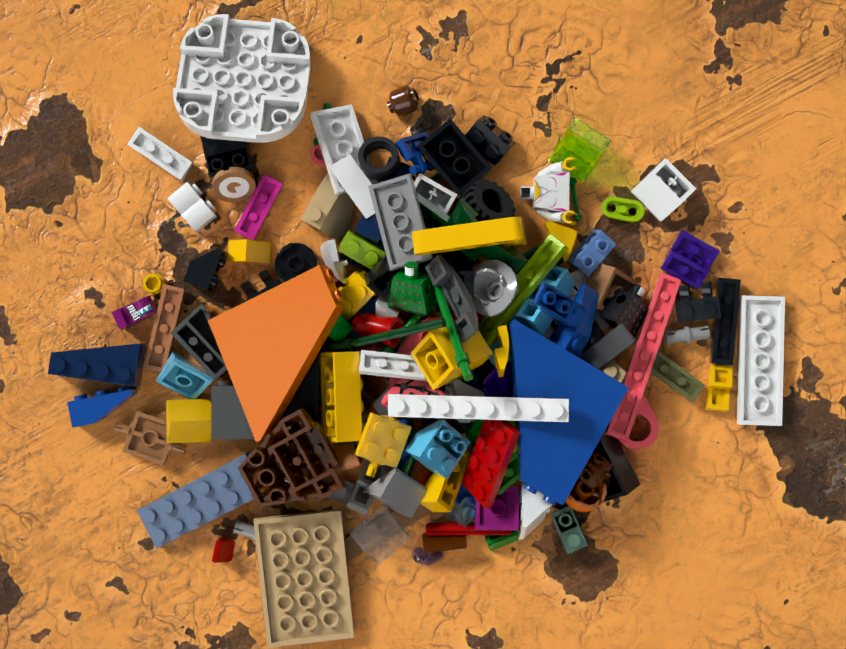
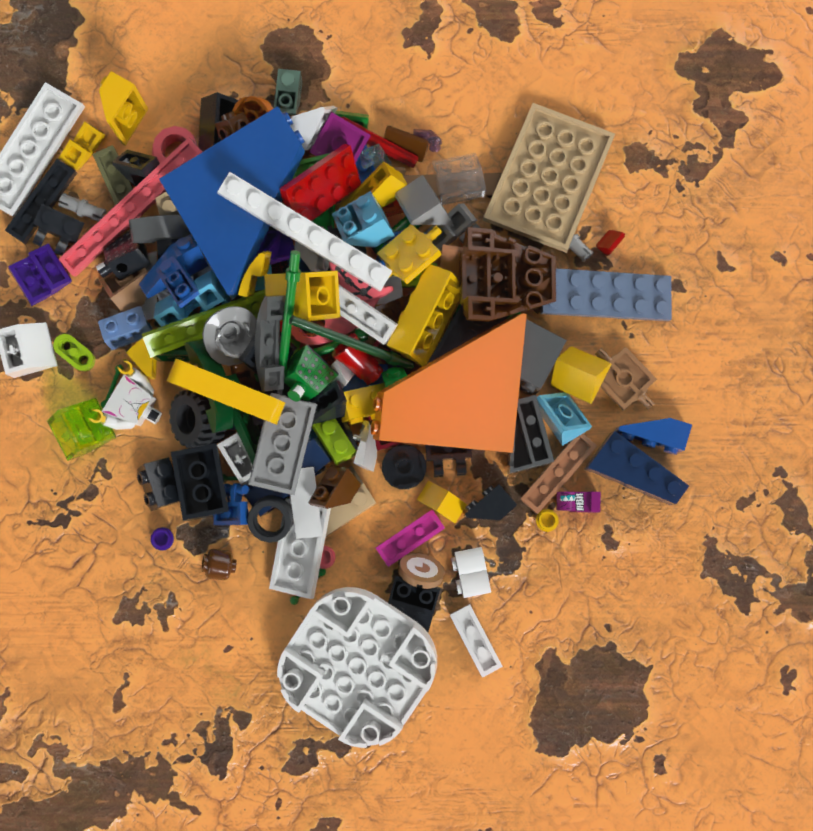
camera: 155 degrees left, 5 degrees down
none -> yellow slope [99,71,149,146]
none -> black slope [112,150,160,186]
none -> dark purple plate [151,527,174,550]
none -> reddish brown slope [308,465,361,509]

